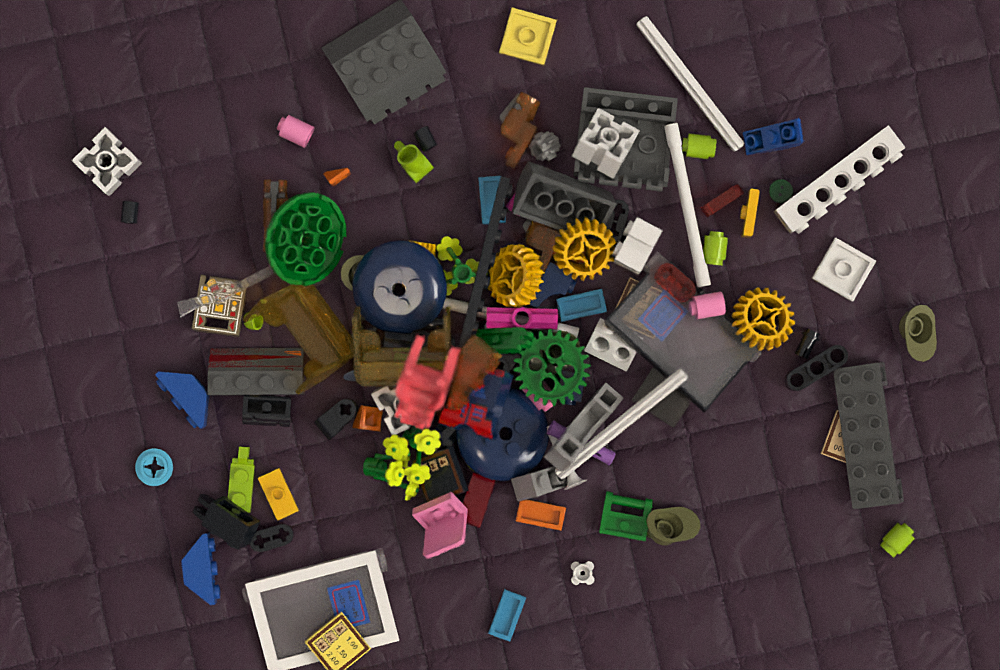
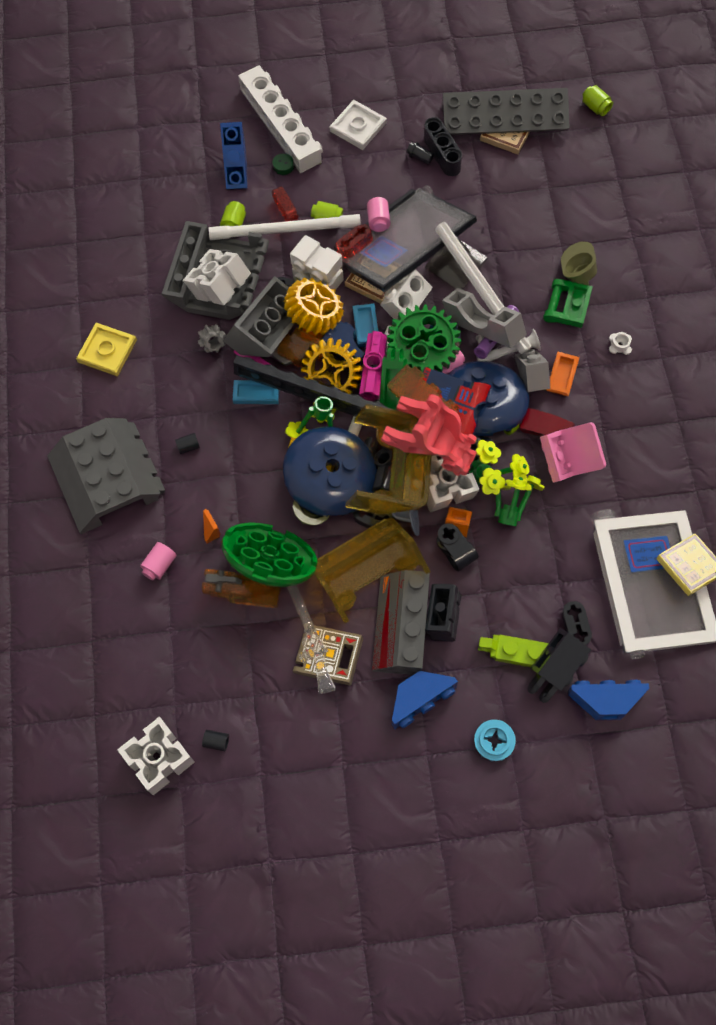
camera: 85 degrees left, 20 degrees down
lime hinge [243,311,263,330] -> none
yellow plate [258,468,299,521] -> none
lime piece [394,141,434,183] -> none
black tile [412,446,469,503] -> none
dark azure tile [488,589,526,642] -> none
clear orange plate [500,92,540,170] -> none
white axle [637,17,744,152] -> none
yellow gear [731,288,795,351] -> none
yellow plate [740,189,760,238] -> none
olive piece [899,305,937,362] -> none

